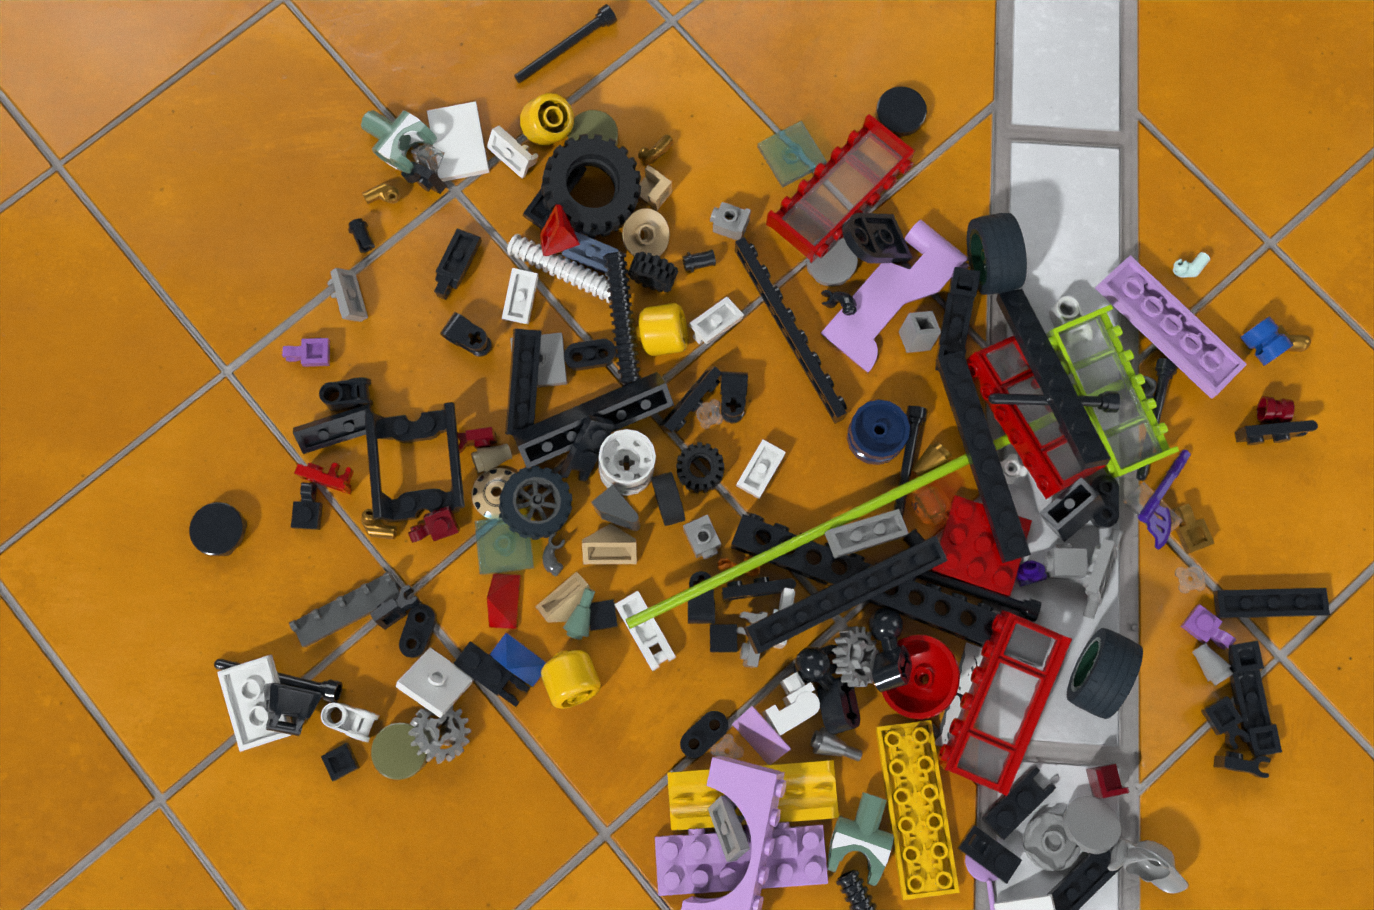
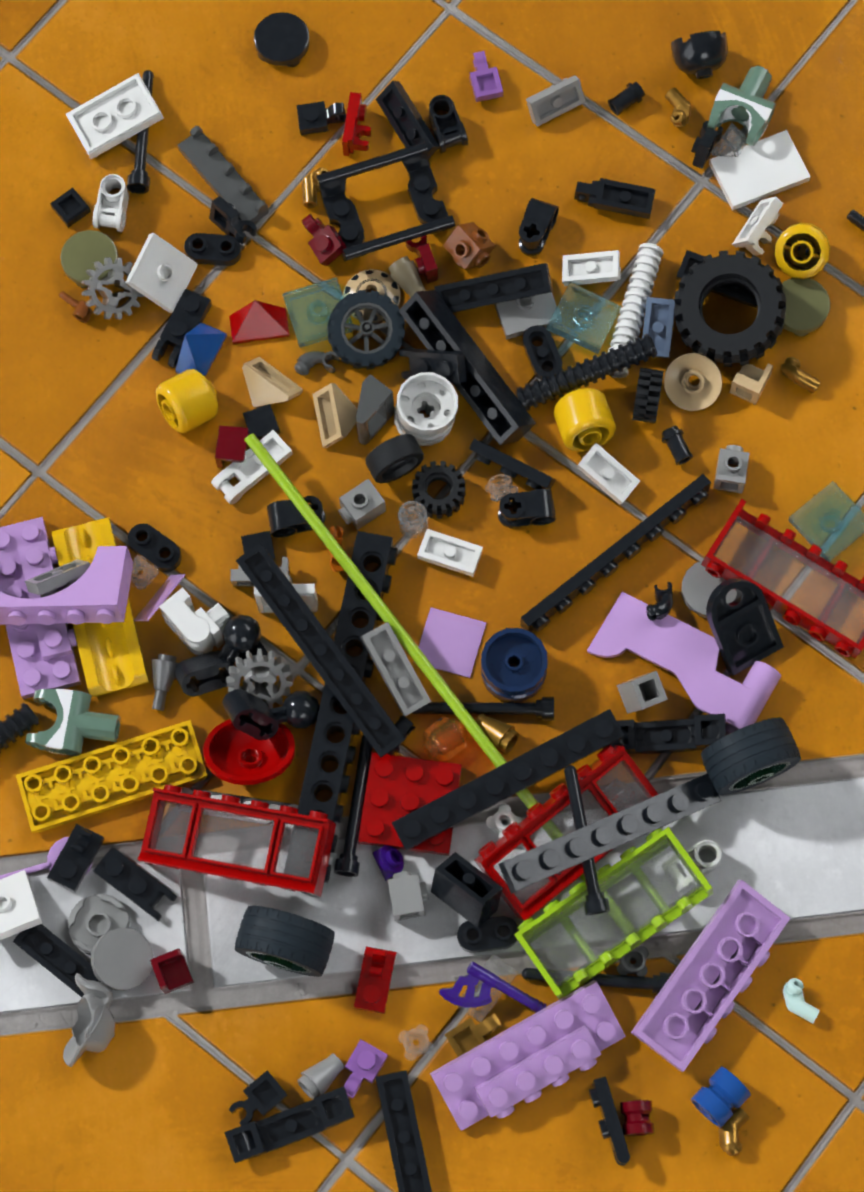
camera: 80 degrees right, 5 degrees down
black piece [264,683,322,736] -> none
red slope [540,204,580,256] -> none
sand green cone [563,588,595,640] -> none
black hinge [722,577,796,602] -> none
light grey plate [1083,528,1123,619] -> none
black plate [1213,751,1271,778] -> none
none -> dark orange hand [59,291,93,323]
none -> dark red panel [215,425,250,468]
none -> red plate [354,946,397,1014]
none -> clear wheel [398,501,428,538]
none -> lavender piece [414,607,486,678]
none -> lavender plate [430,980,626,1131]
none -> dark orange brick [443,222,495,270]
none -> clear light blue plate [546,282,622,354]
none -> black cylinder [671,31,728,79]

